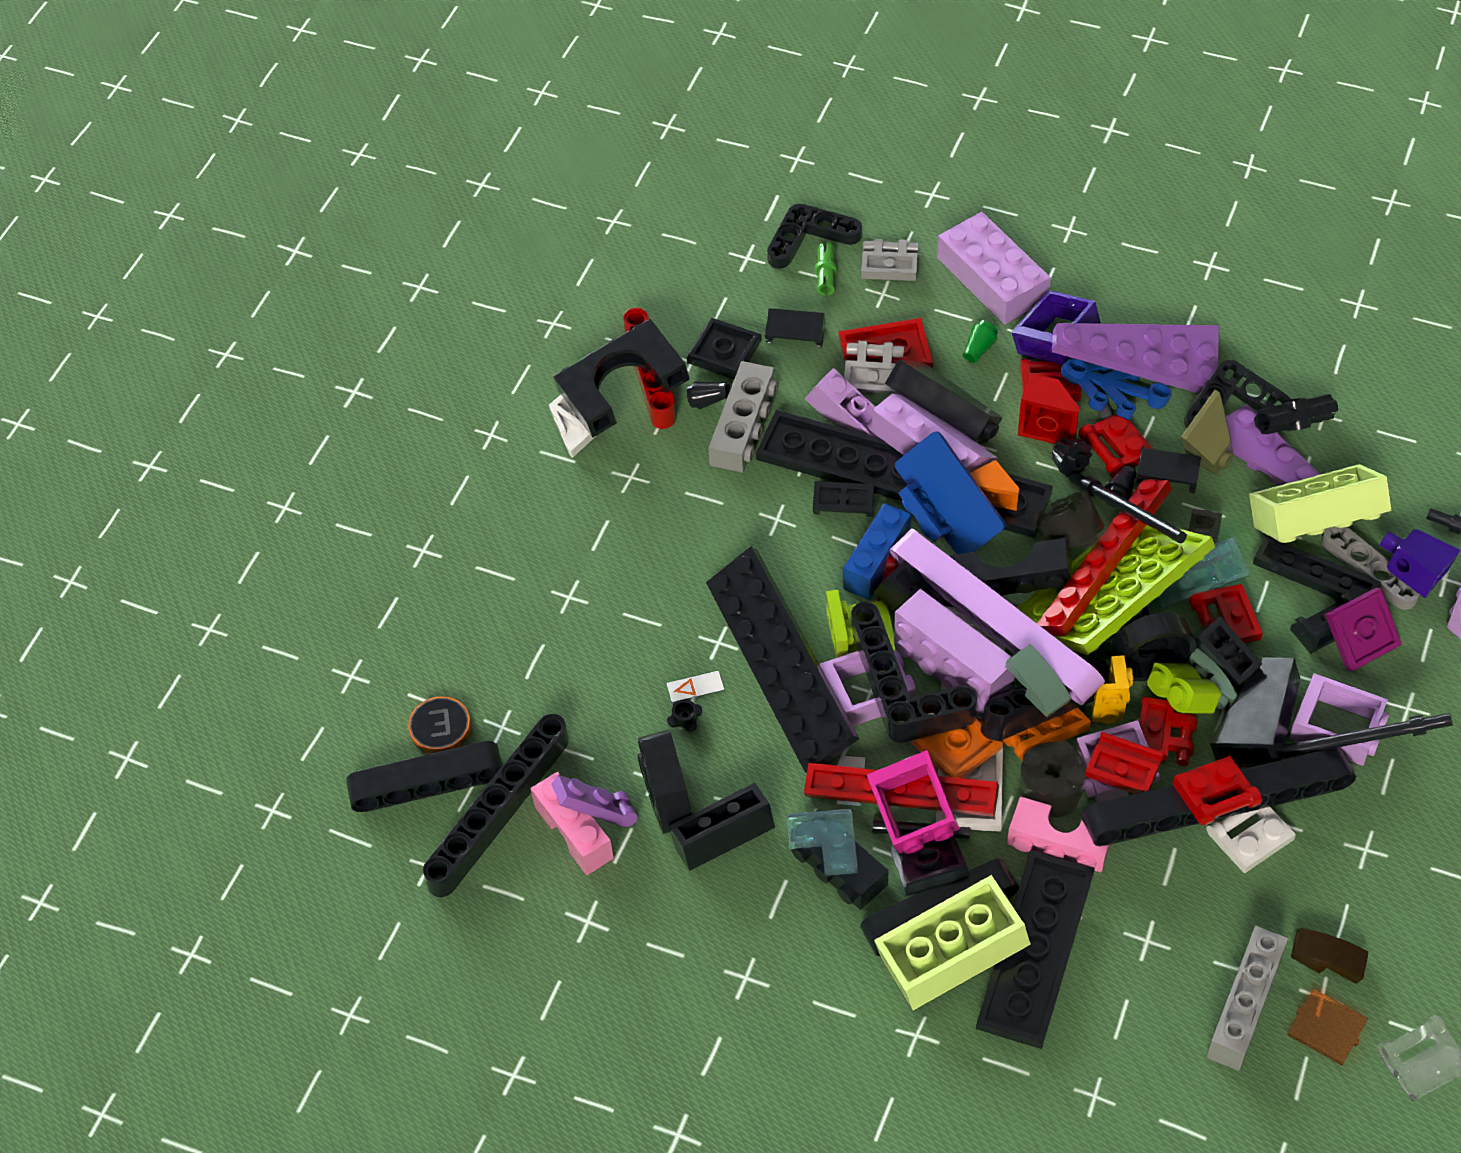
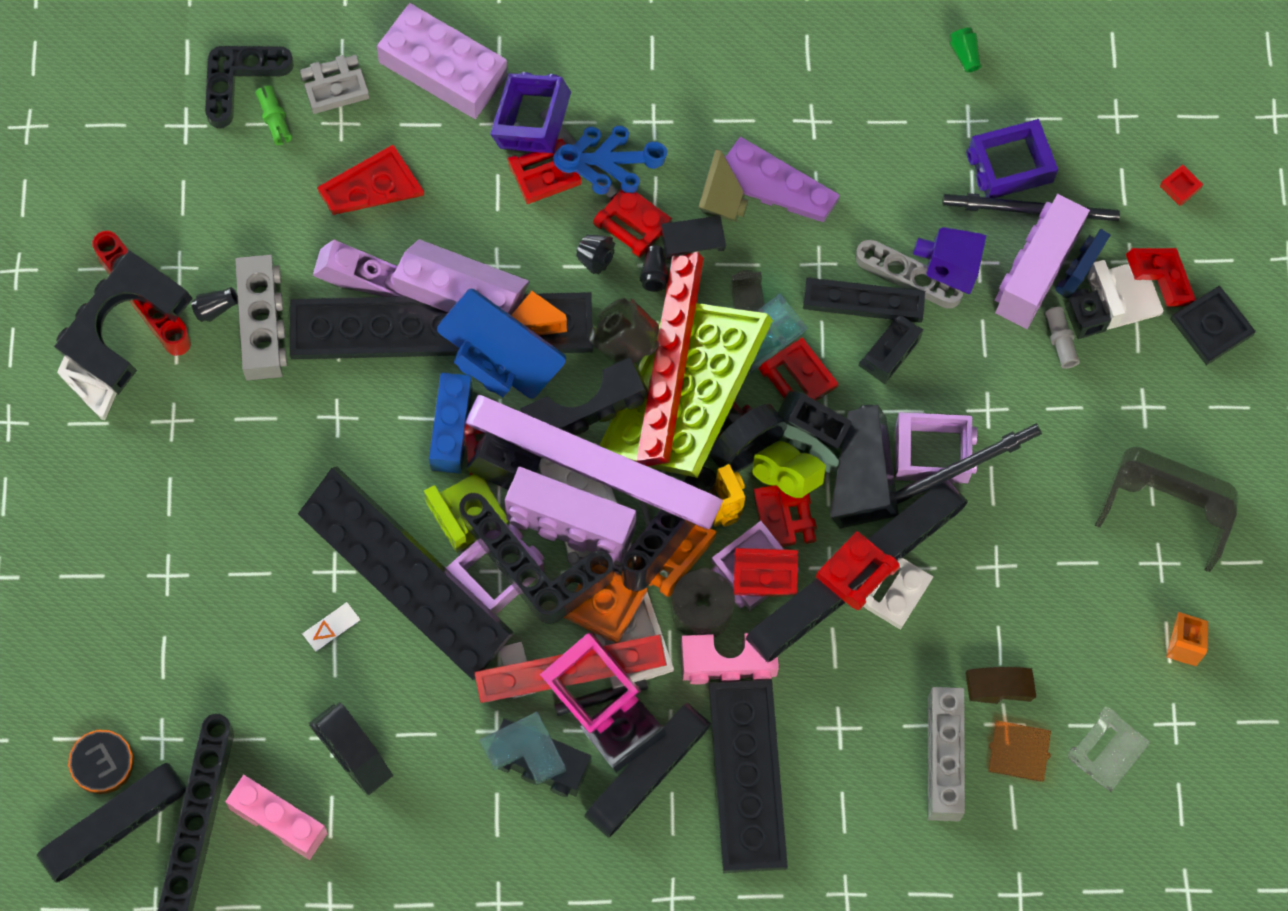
camera: 30 degrees left, 15 degrees up
medium lavender plate [551,775,637,827] -> none
black plate [667,699,702,731] -> none
black brick [669,783,775,871] -> none
black plate [687,318,762,379] -> none
black hinge [765,308,825,348] -> none
black hinge [813,481,874,517] -> none
light grey plate [844,341,904,394] -> none
yellowish green brick [874,875,1031,1010] -> none
black slope [885,359,1002,442] -> none
green cone [962,320,998,364] -> none
sand green slope [1005,644,1071,717] -> none
red slope [1018,373,1080,444] -> none
medium lavender wing [1052,323,1219,397] -> none
black bar [1069,471,1187,544] -> none
black beam [1184,360,1290,428] -> none
yellowish green brick [1249,464,1391,543] -> none
black piece [1254,394,1338,434] -> none
magenta tile [1325,588,1402,671] -> none

